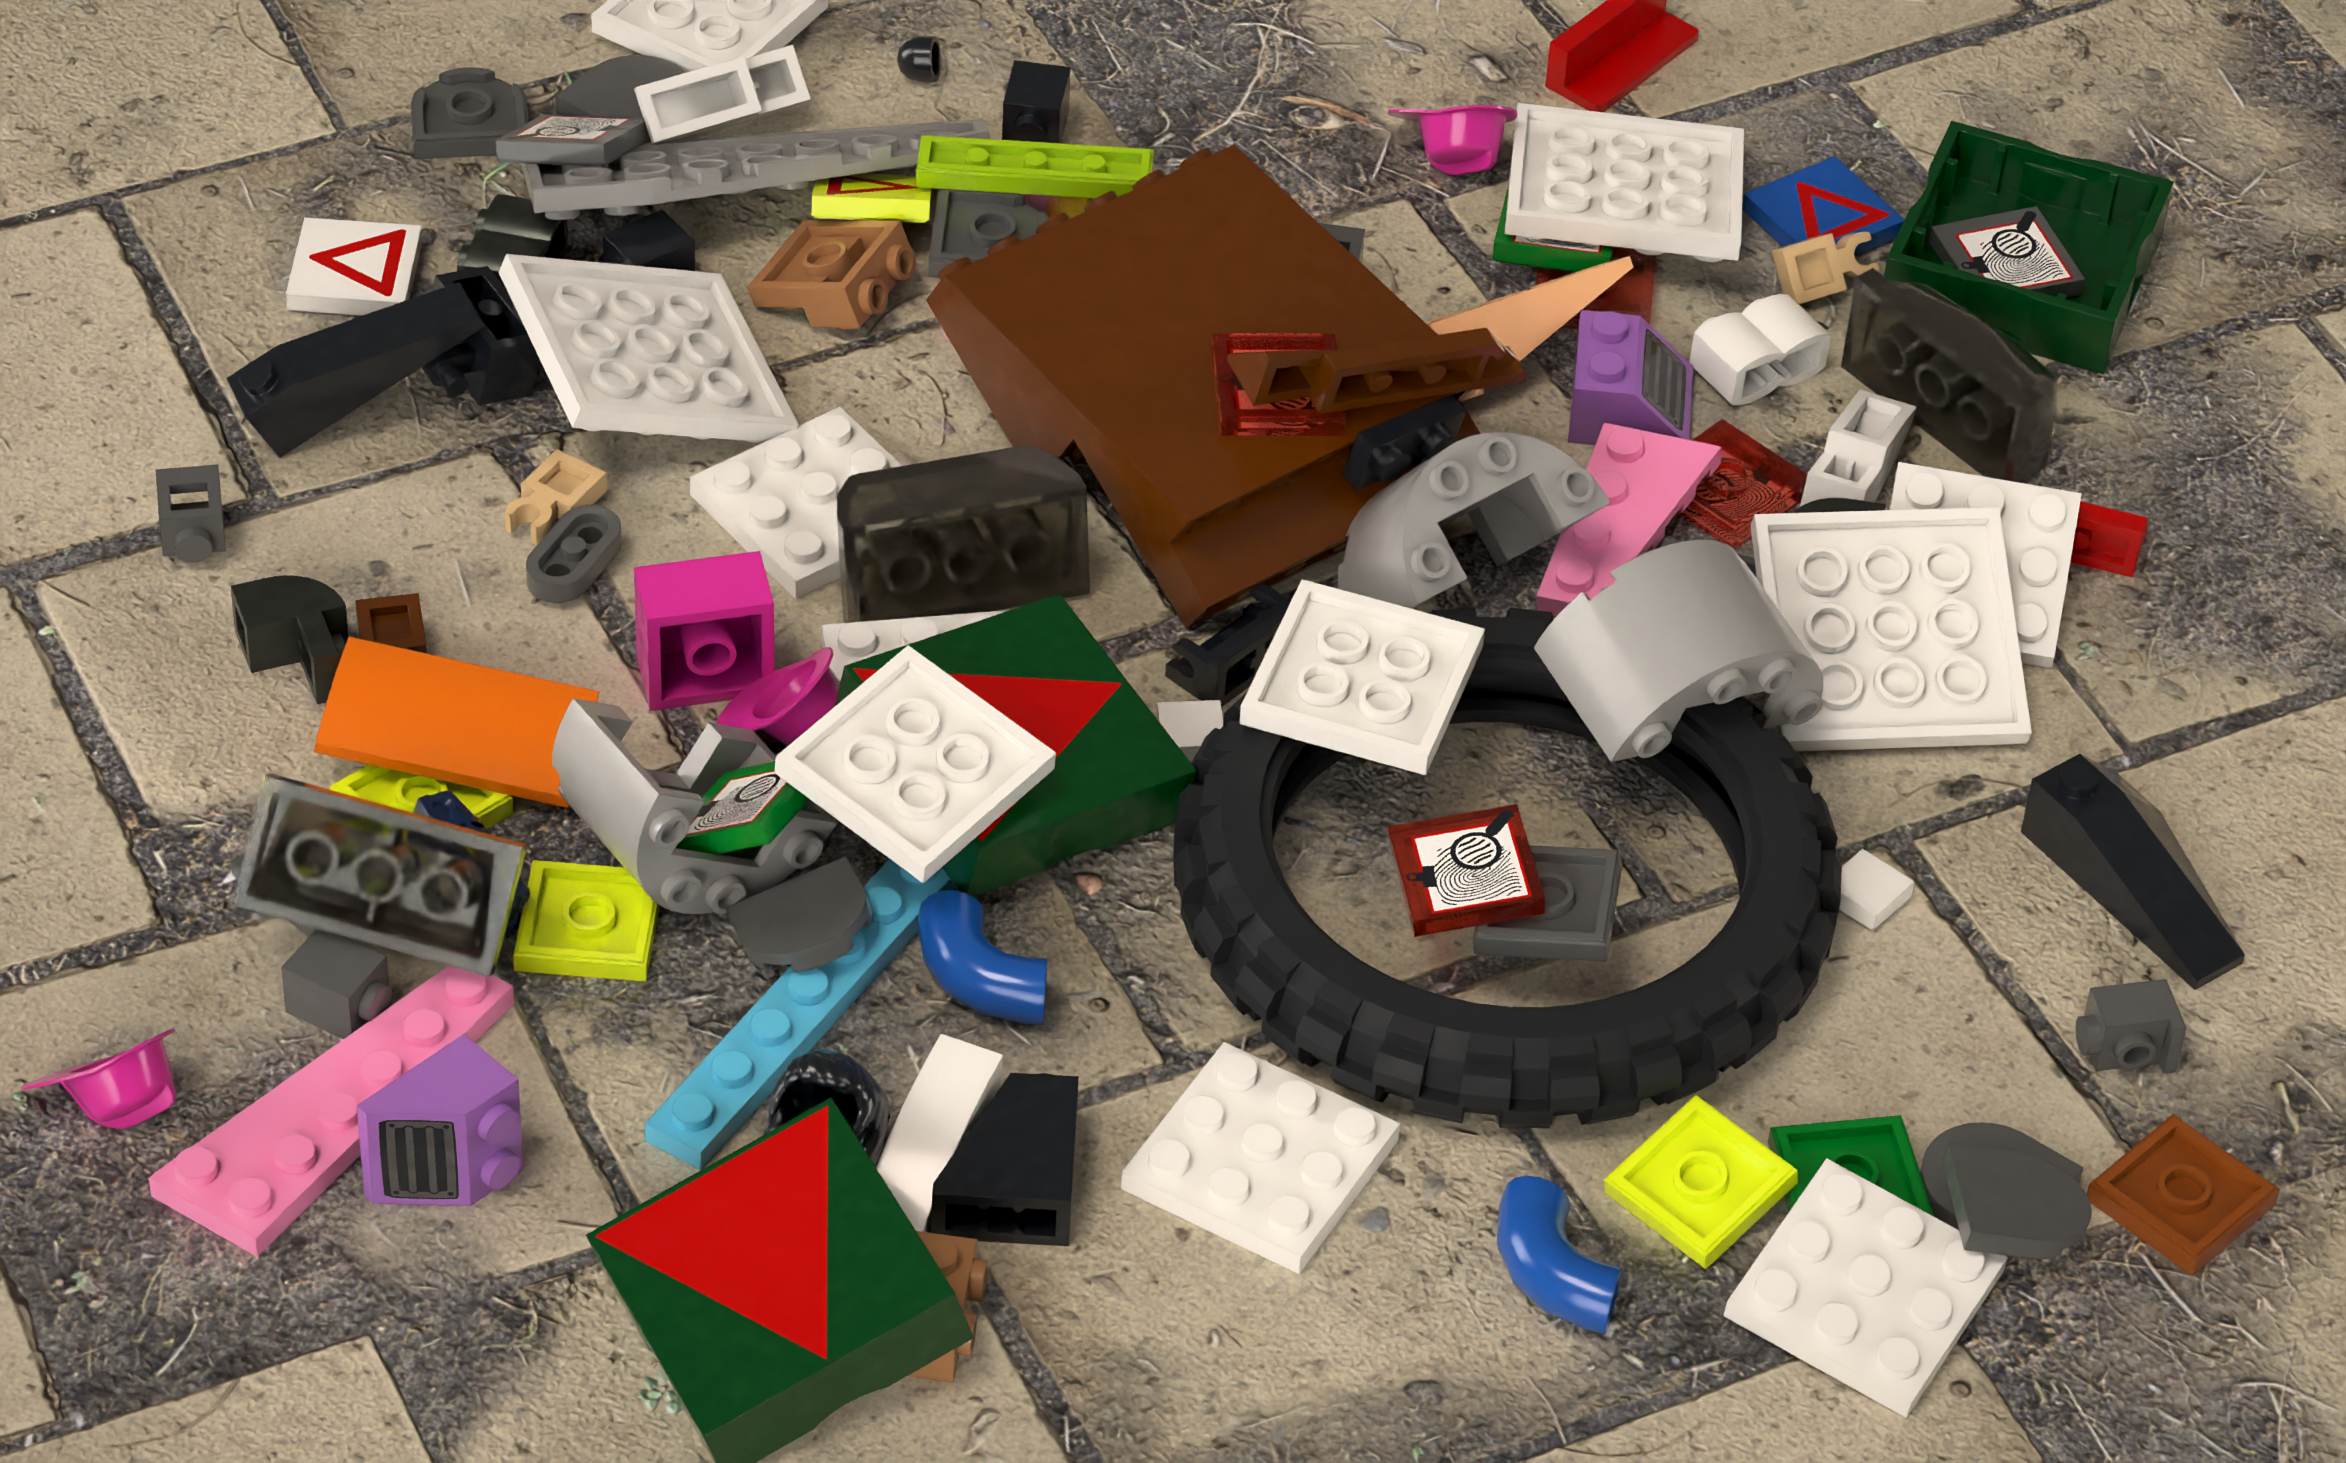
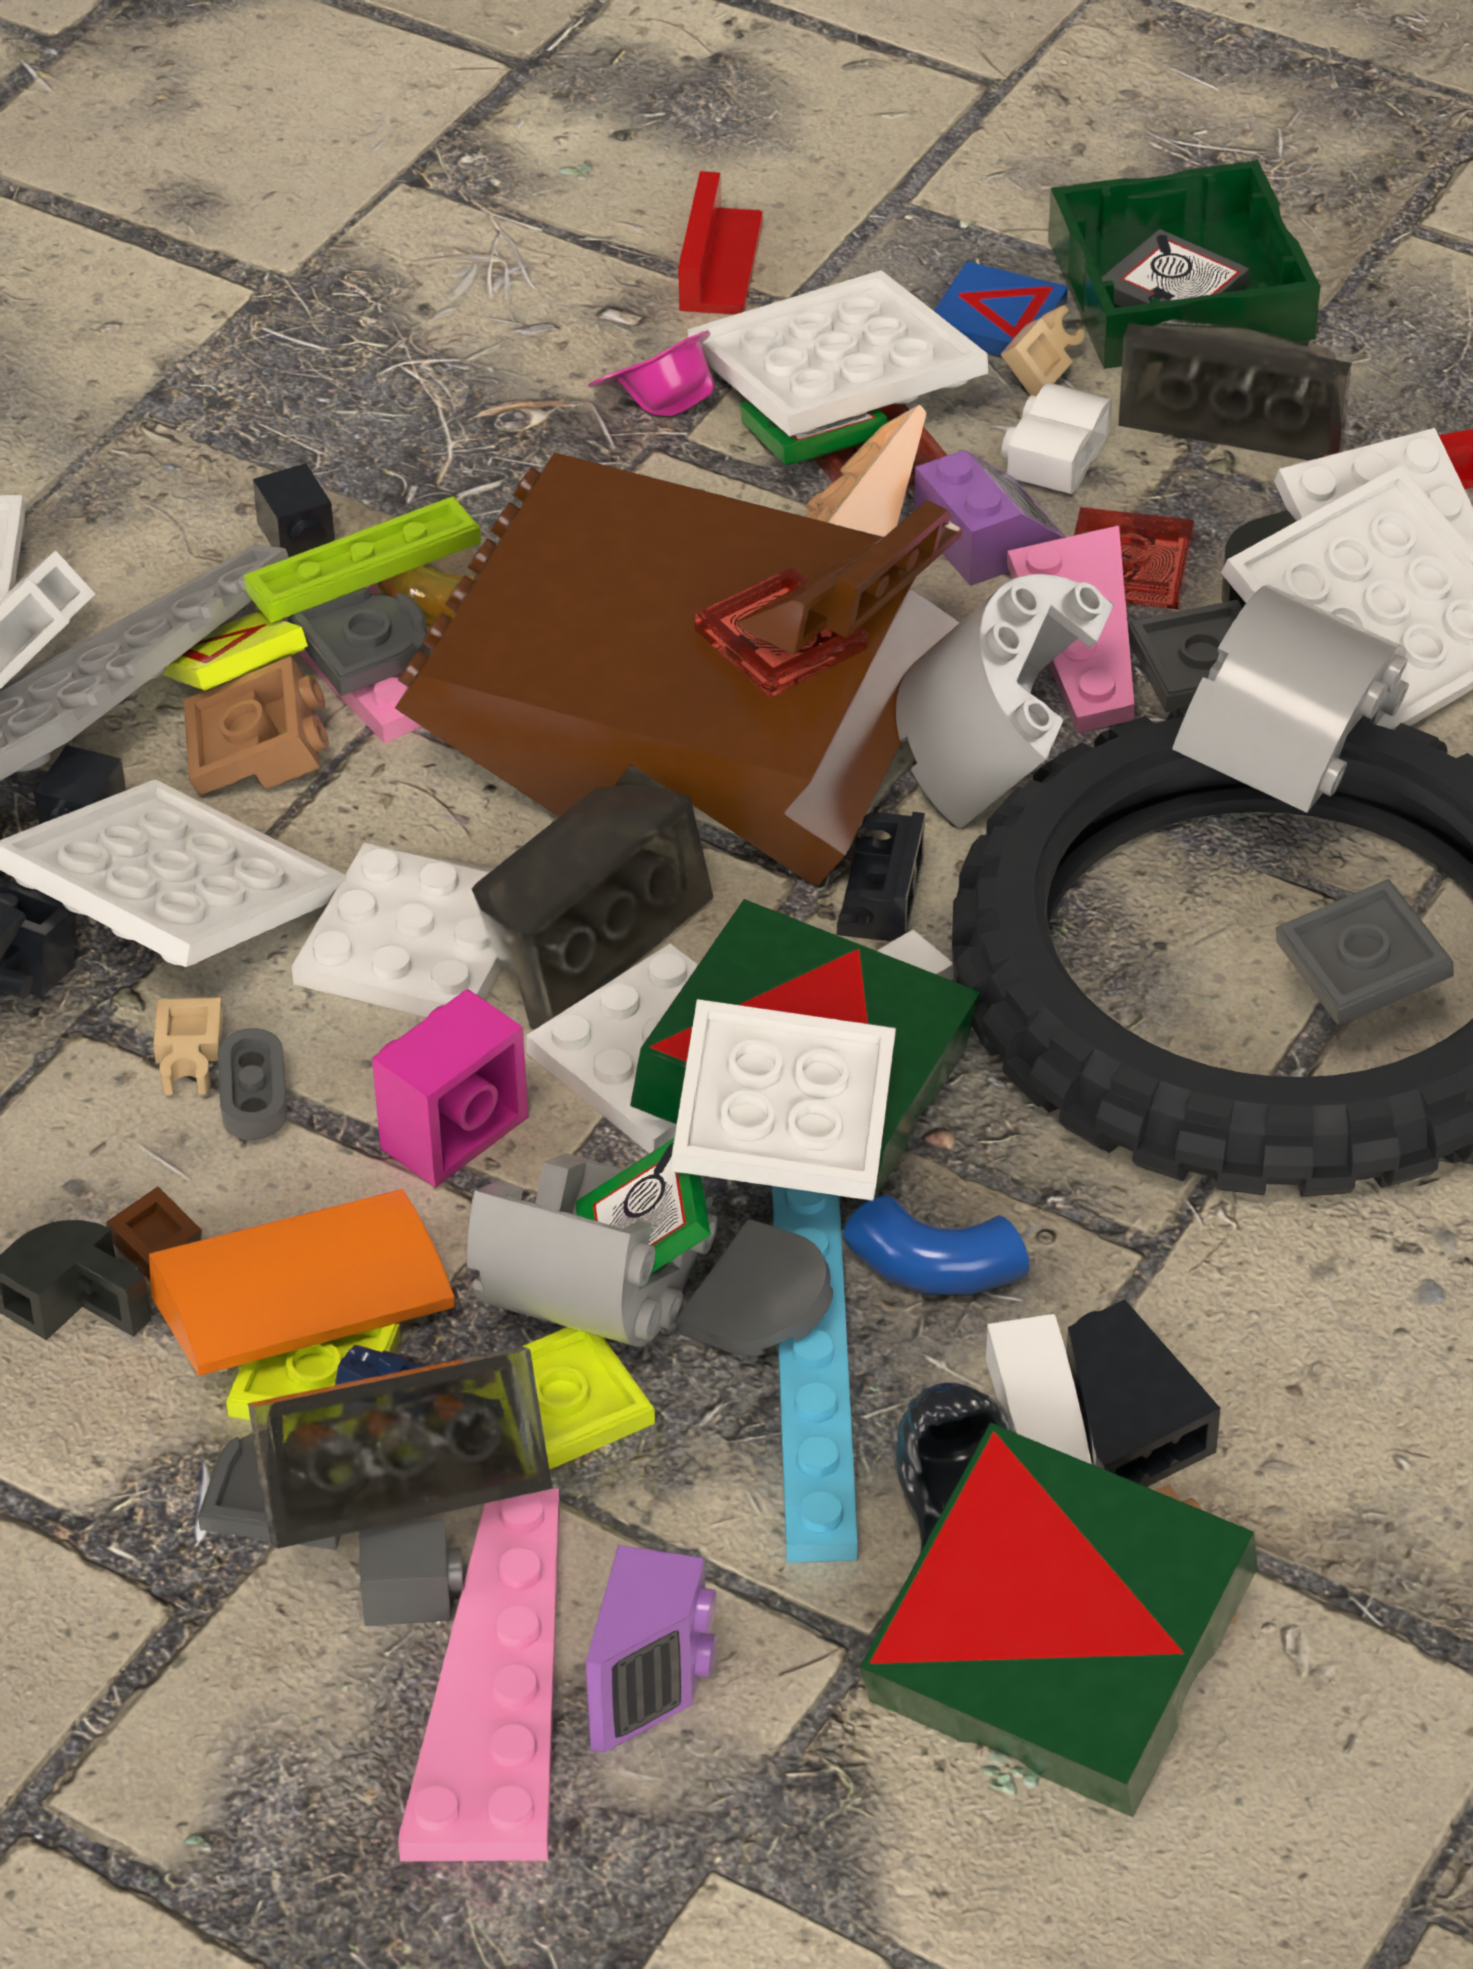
camera: 30 degrees left, 0 degrees up
dark pink piece [21,1028,176,1129] -> none
dark pink piece [716,647,840,747] -> none
black hinge [897,36,941,82] -> none
white plate [1121,1042,1400,1274] -> none
white plate [1239,579,1485,775] -> none
black plate [1342,394,1467,490] -> none
tile [1388,804,1545,937] -> none
white slope [1800,389,1916,507] -> none

